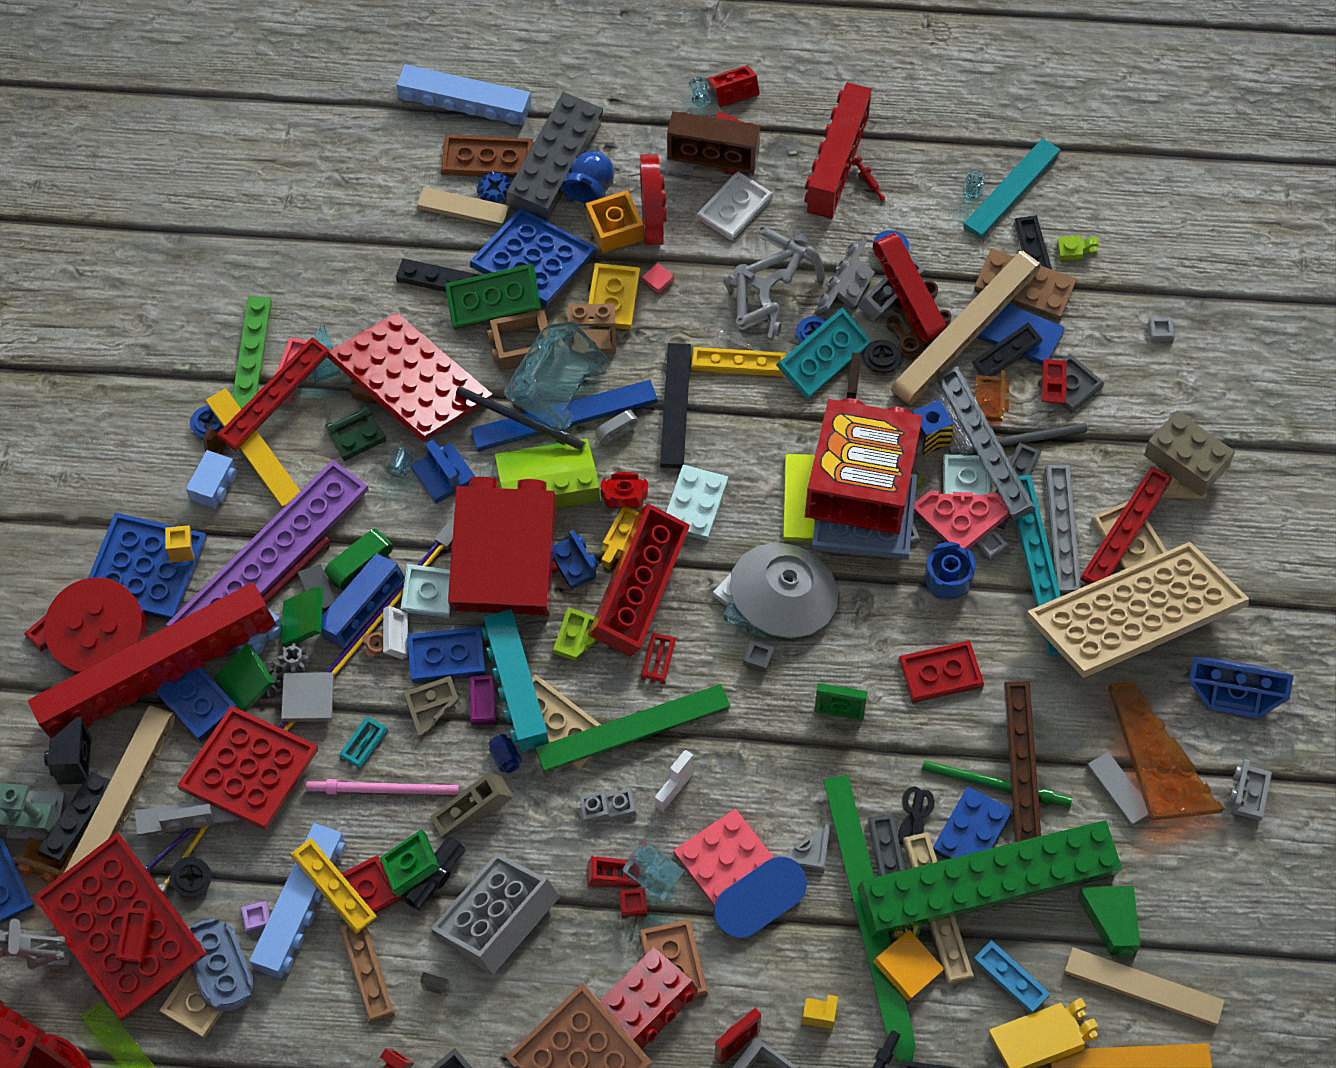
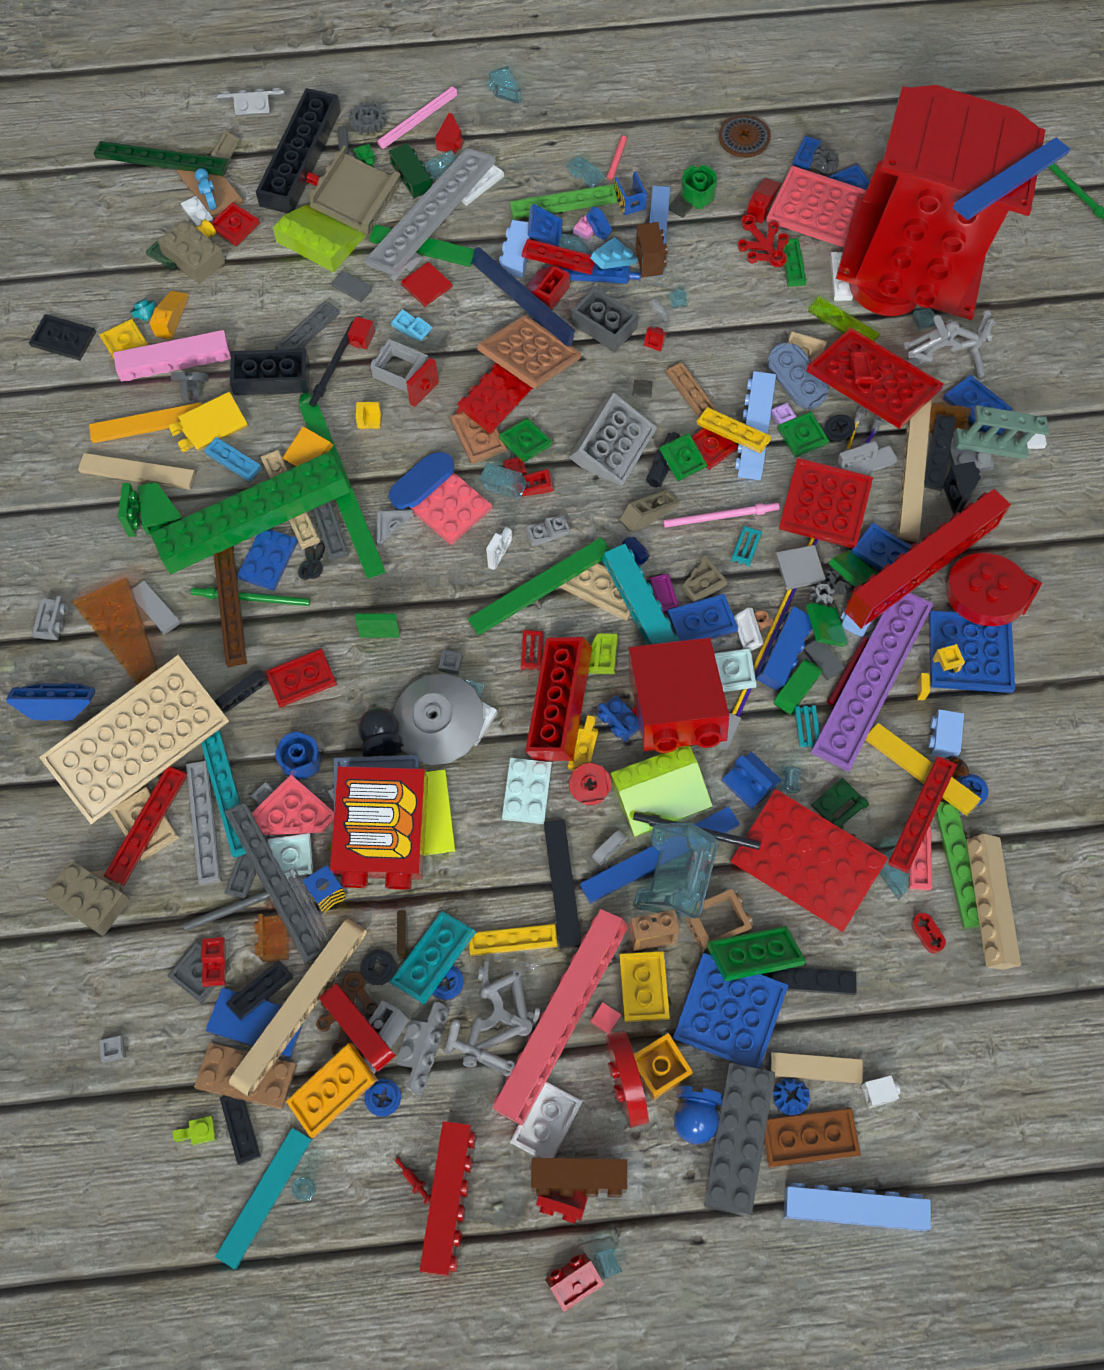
camera: 170 degrees right, 5 degrees up
none -> green plate [118,483,141,537]
none -> black beam [215,670,269,713]
none -> light orange tile [286,1043,378,1139]
none -> black tile [358,707,404,757]
none -> coral brick [492,909,629,1126]
none -> green tile [499,418,553,463]
none -> green tile [777,412,830,458]
none -> teal tile [794,705,820,748]
none -> white brick [861,1075,900,1108]
none -> red beam [912,913,946,954]
none -> yellow tile [917,673,930,700]
none -> tan brick [966,834,1021,970]

